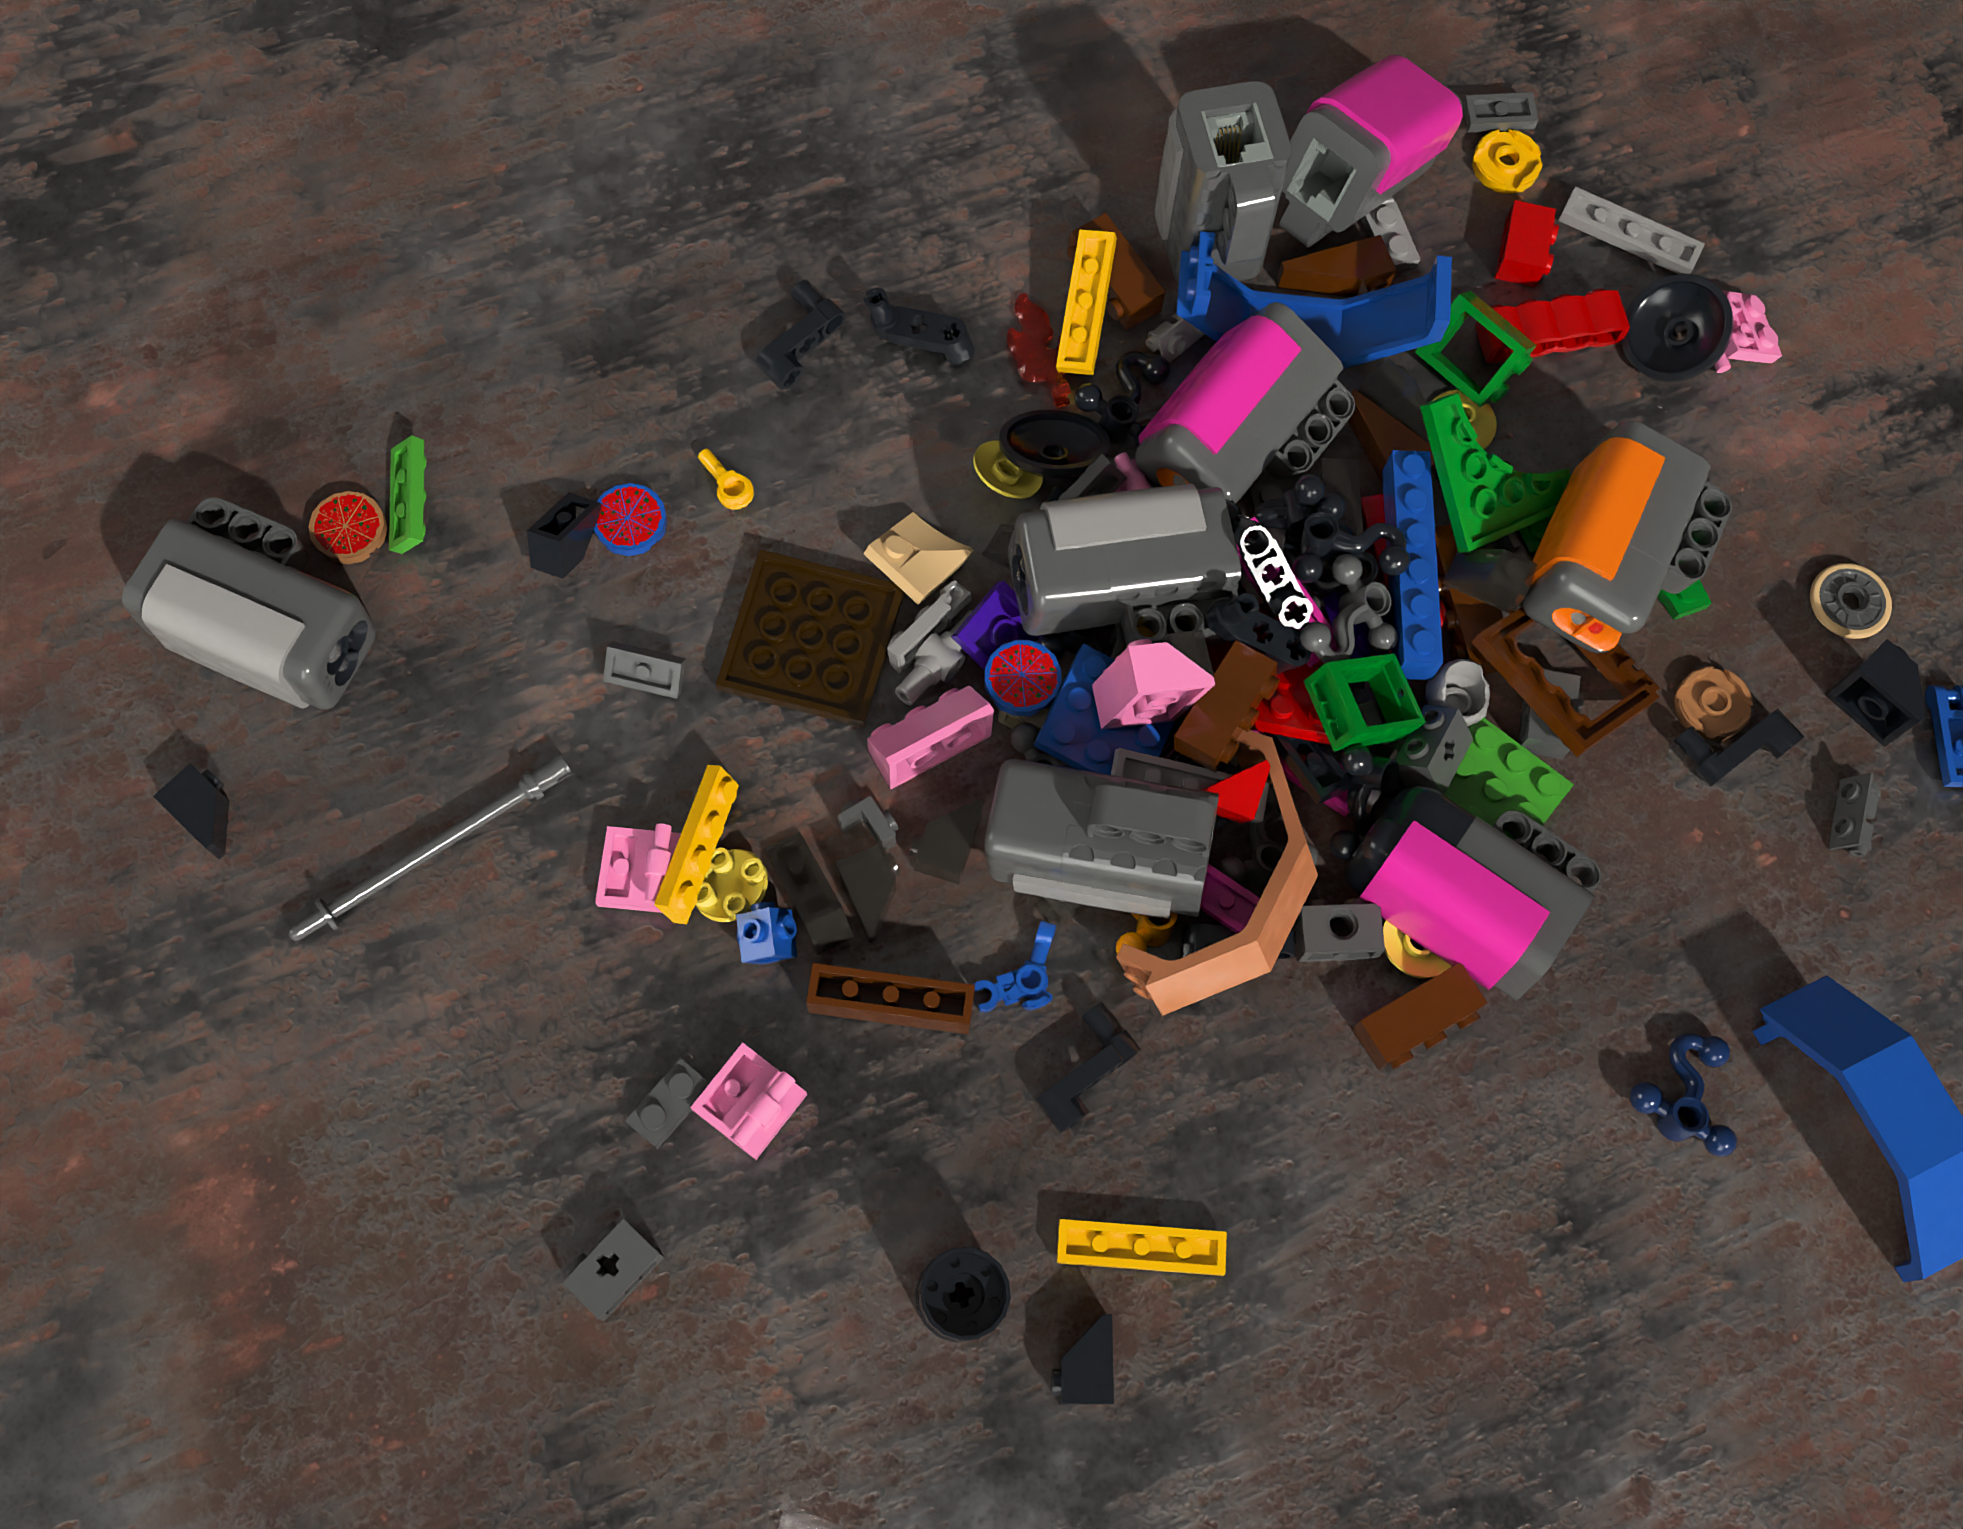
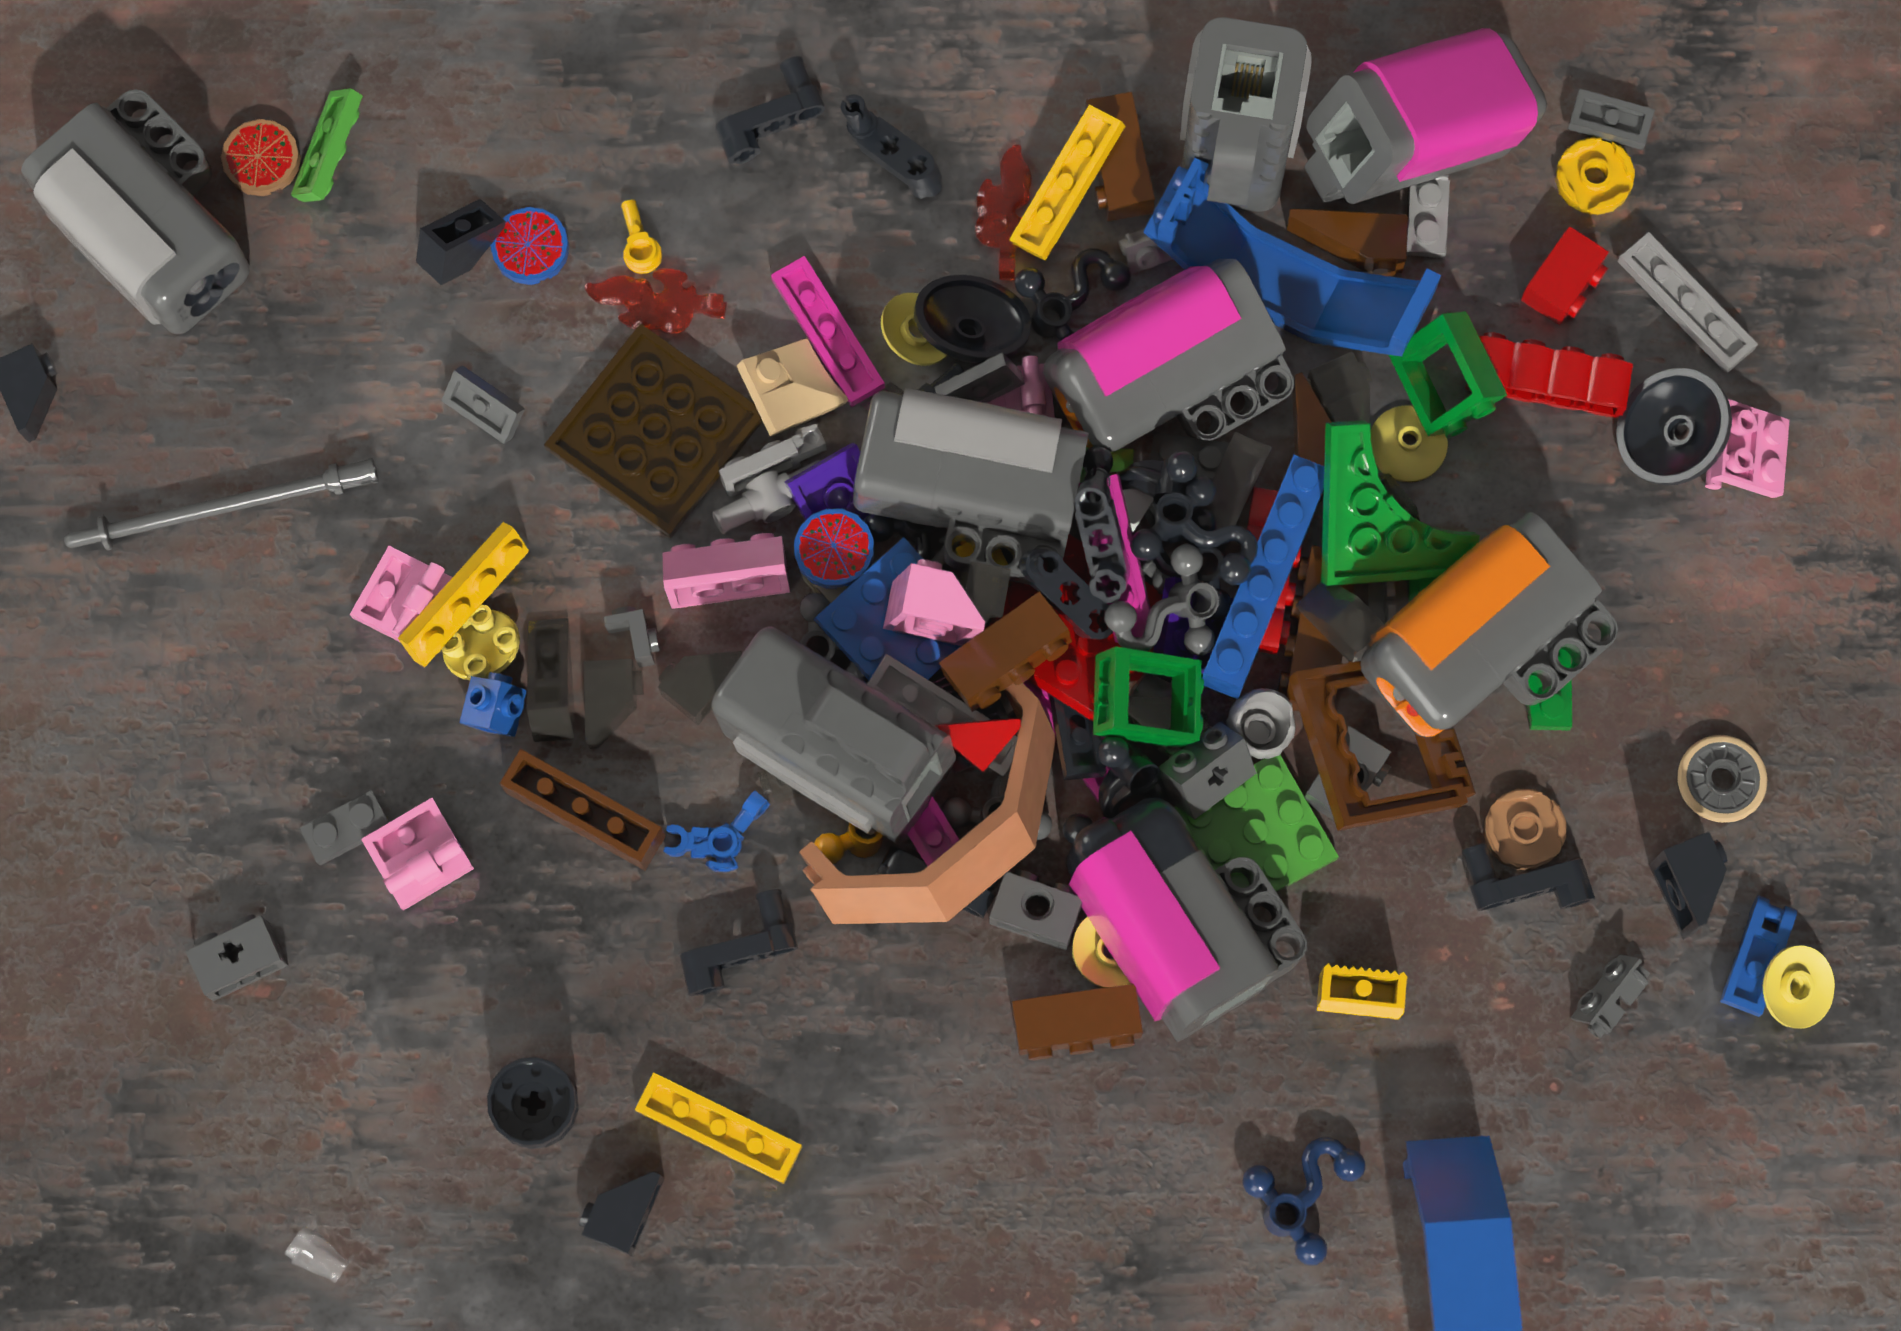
camera: 30 degrees right, 5 degrees up
none -> clear red piece [585,268,727,334]
none -> dark pink plate [771,256,885,407]
none -> yellow brick [1317,963,1407,1019]

